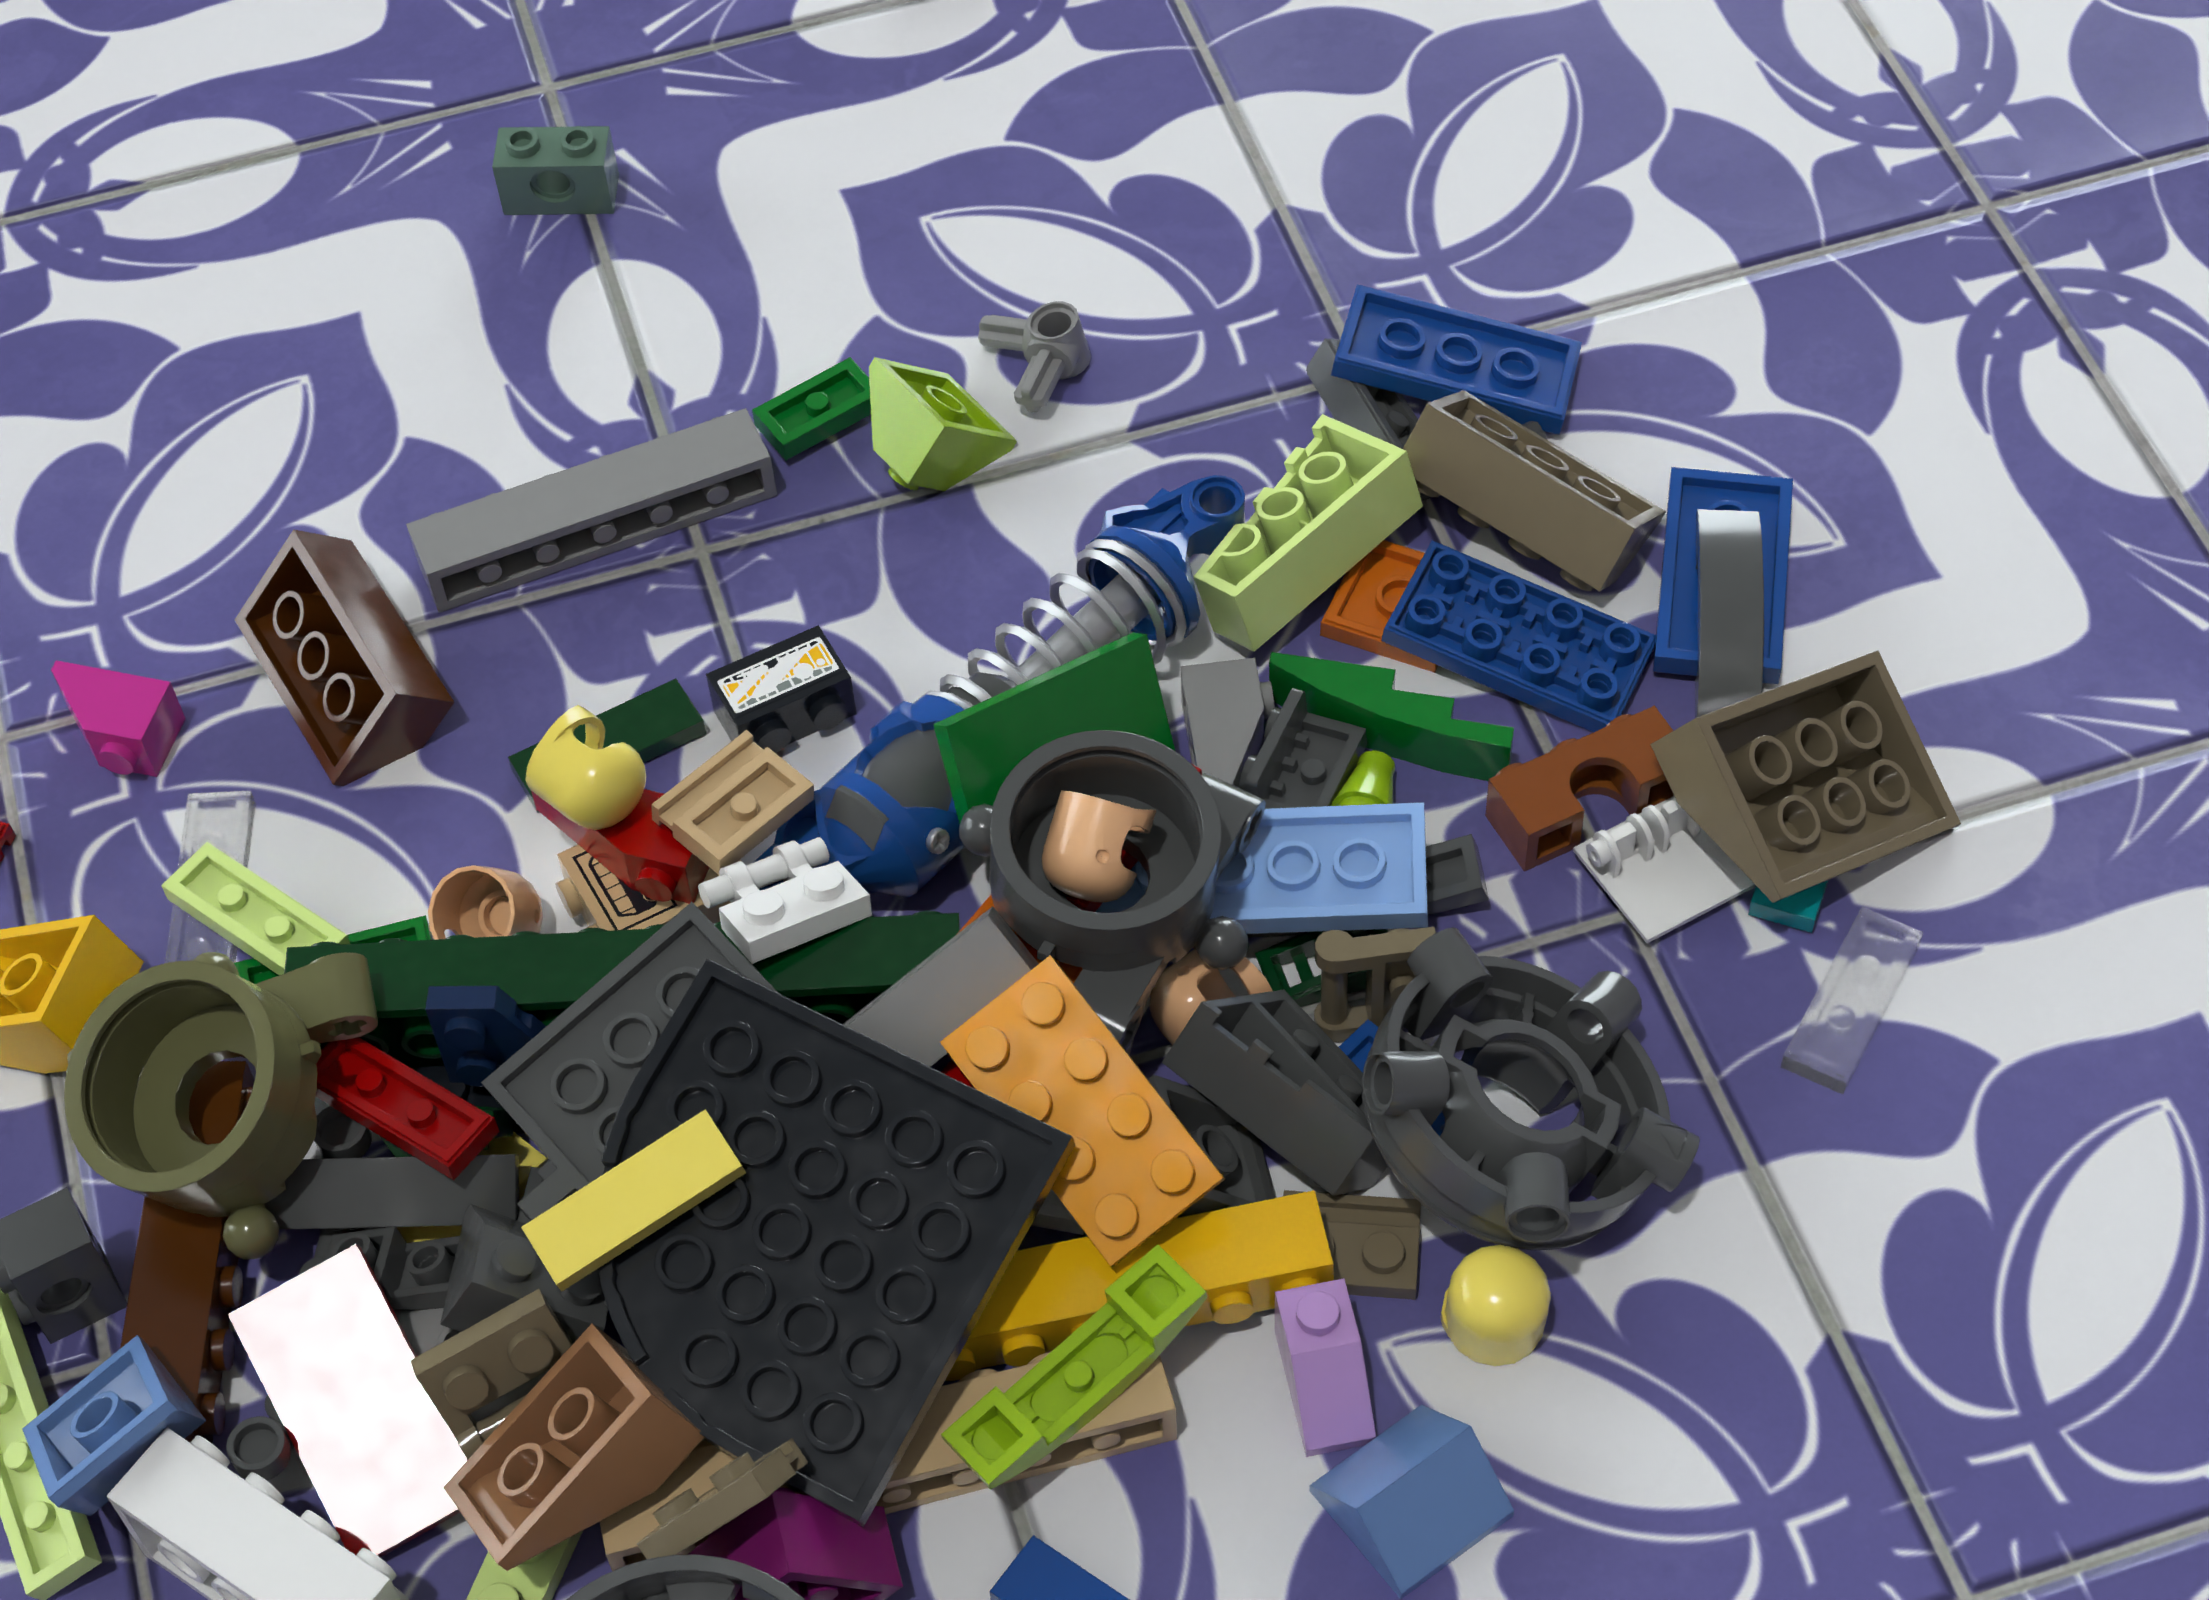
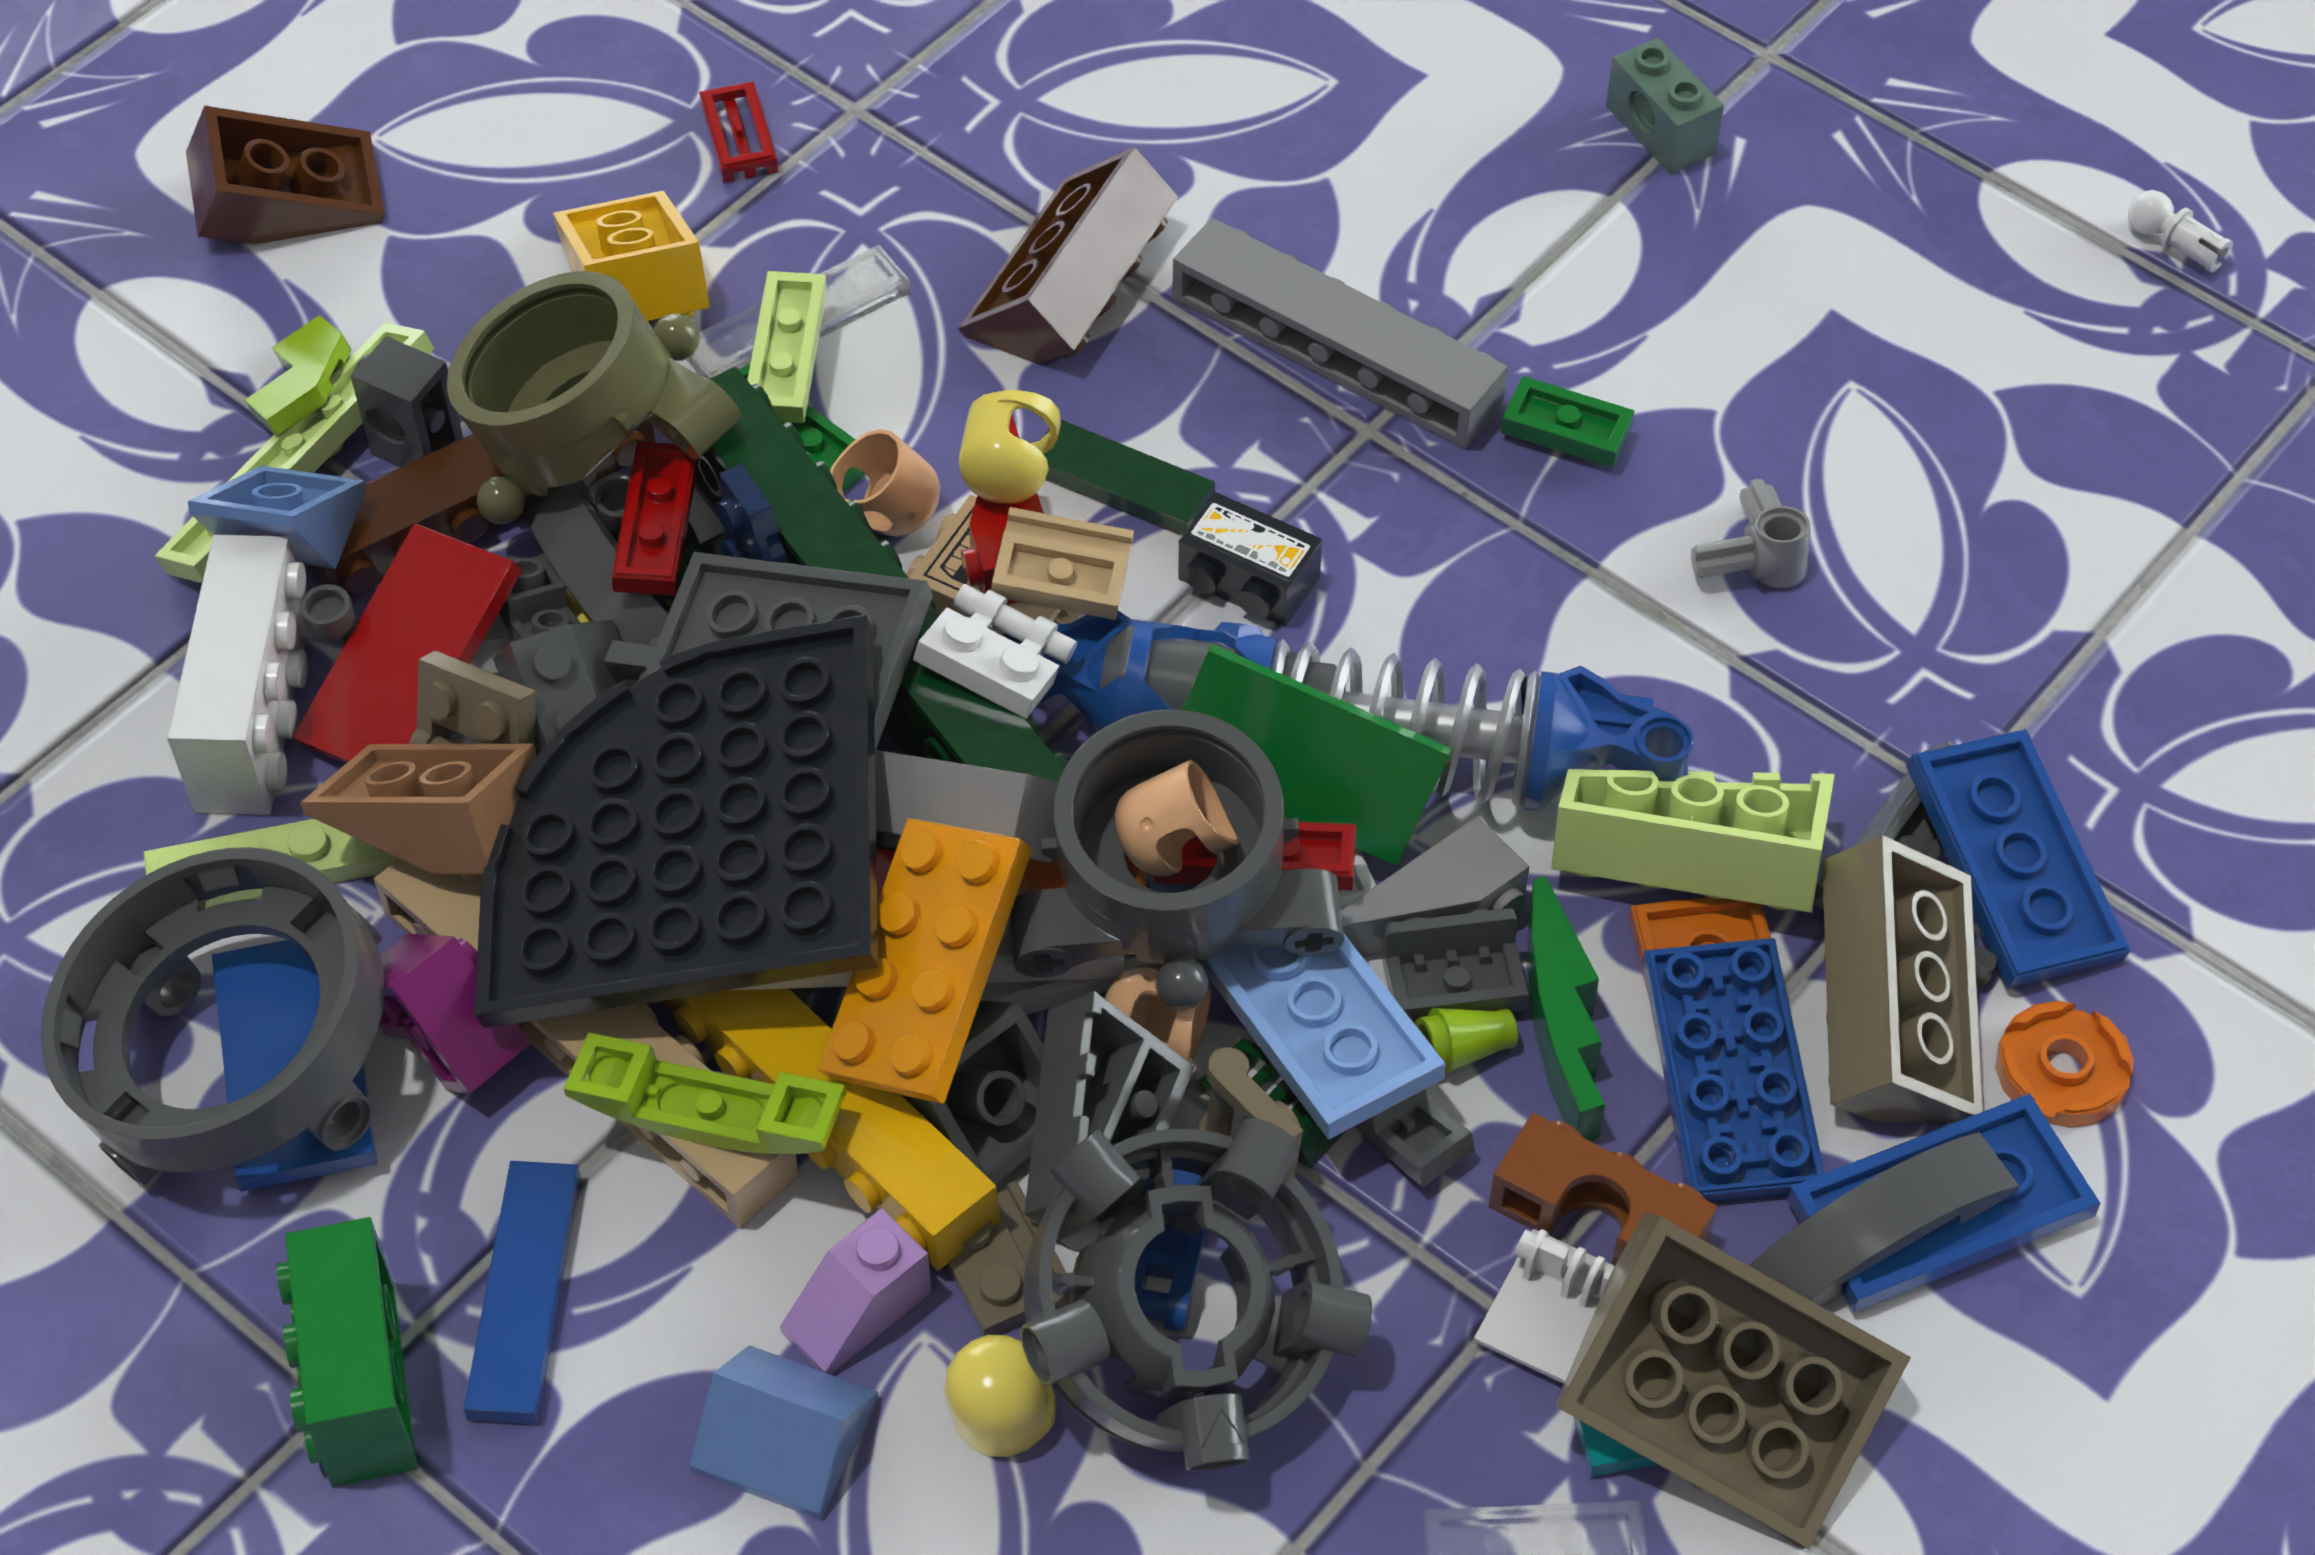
camera: 55 degrees right, 0 degrees up
dark pink slope [51,660,186,777] -> none
light yellow tile [521,1109,746,1291] -> none
dark tan plate [637,1438,808,1559] -> none
lime slope [869,357,1017,491] -> none
none -> orange tile [1995,1001,2134,1128]

